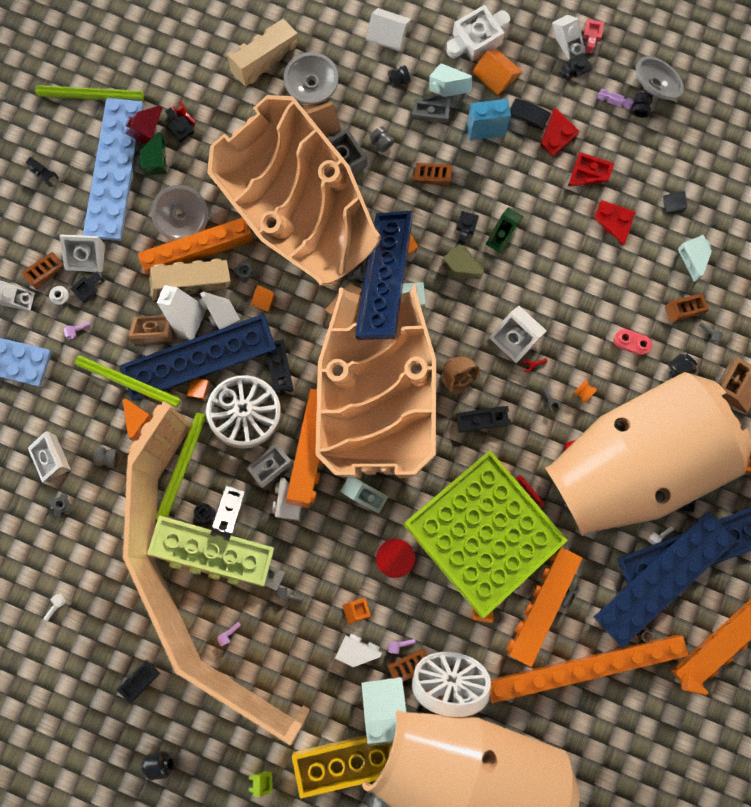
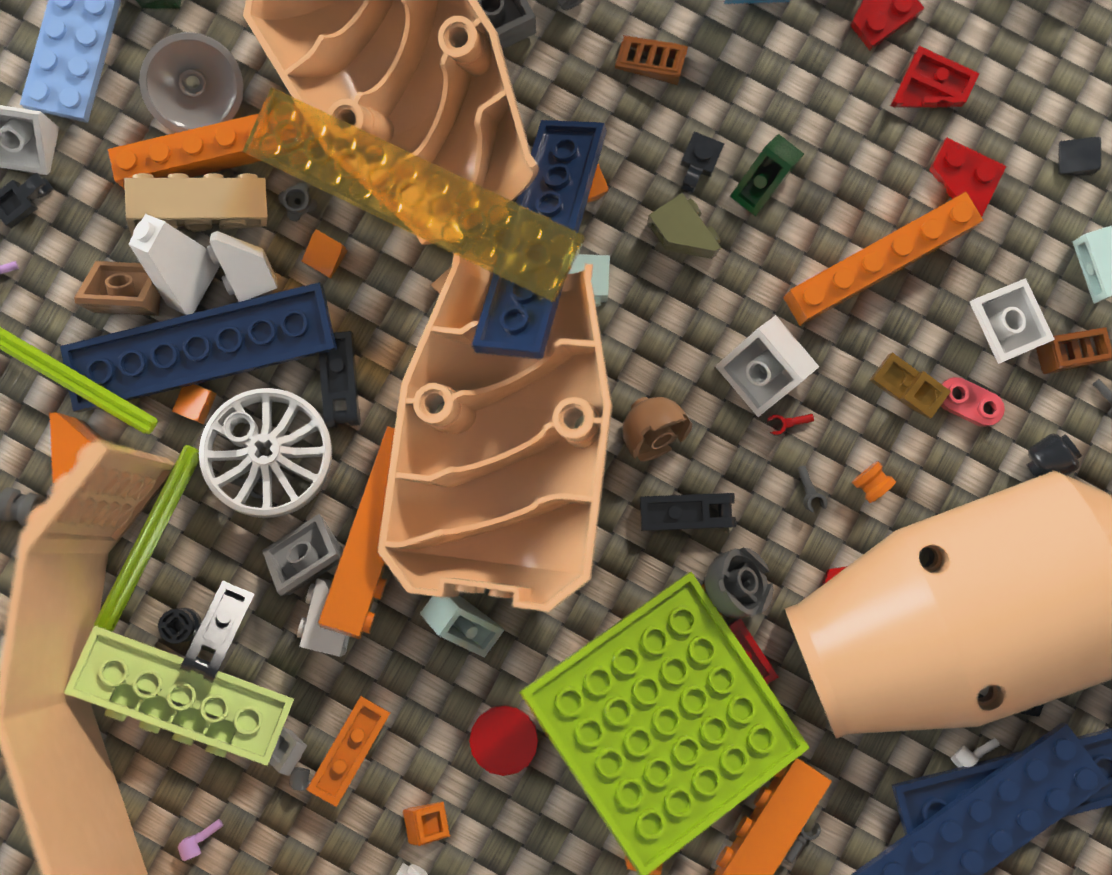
camera: 10 degrees right, 5 degrees up
none -> clear yellow plate [243,87,586,302]
none -> orange plate [306,696,391,807]
none -> dark grey cylinder [704,548,773,618]
none -> orange brick [783,192,984,326]
none -> pearl gold slope [870,352,951,419]
none -> white slope [969,278,1055,364]

